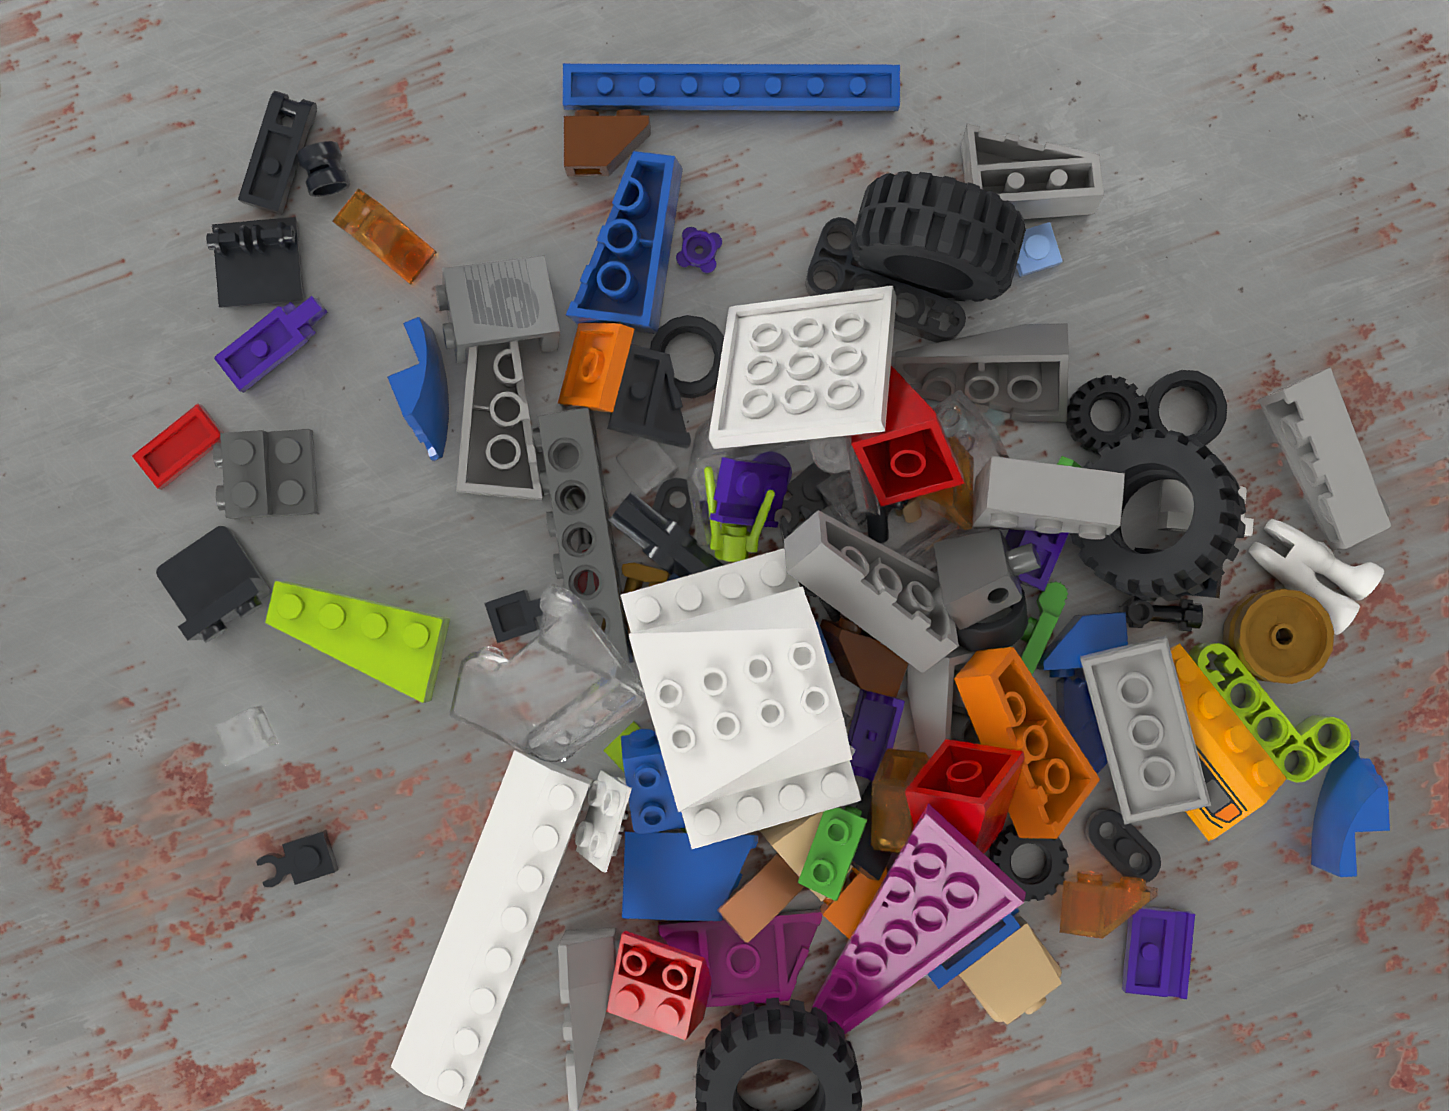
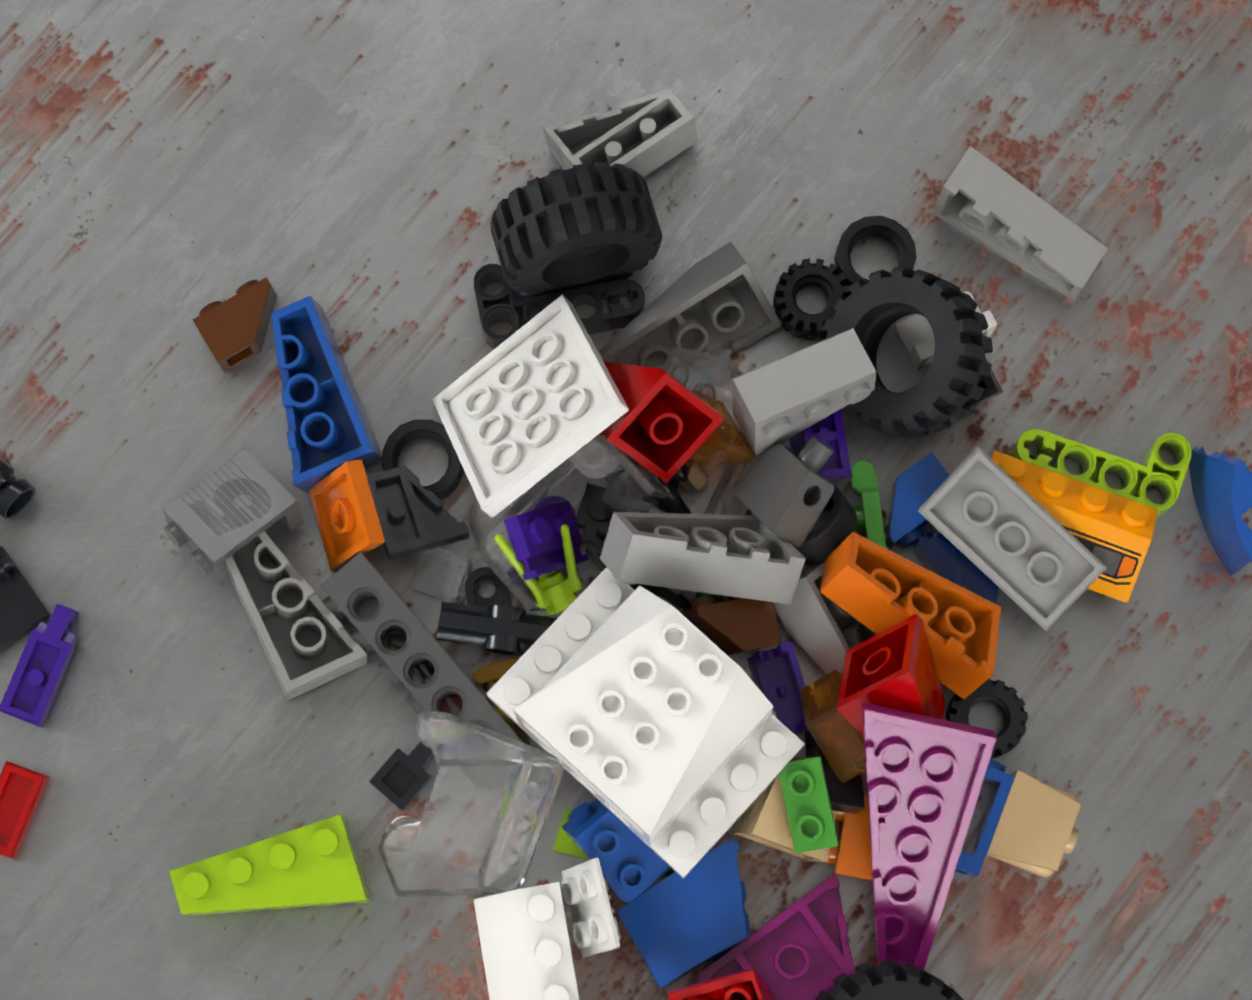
camera: 35 degrees left, 10 degrees down
black bracket [156,526,272,643] -> none
dark grey plate [213,429,318,519] -> none
clear orange slope [332,188,437,285] -> none
blue slope [387,317,449,461] -> none
blue plate [563,63,900,111] -> none
dark purple plate [676,227,722,273] -> none
nougat slope [717,852,805,943] -> none
light blue plate [1016,222,1063,277] -> none
clear orange slope [1060,871,1158,939] -> none
black plate [1085,809,1161,884] -> none
black bar [1119,596,1203,631] -> none
dark purple plate [1122,905,1195,999] -> none
pearl gold wheel [1223,589,1334,684] -> none
white piece [1248,519,1384,635] -> none

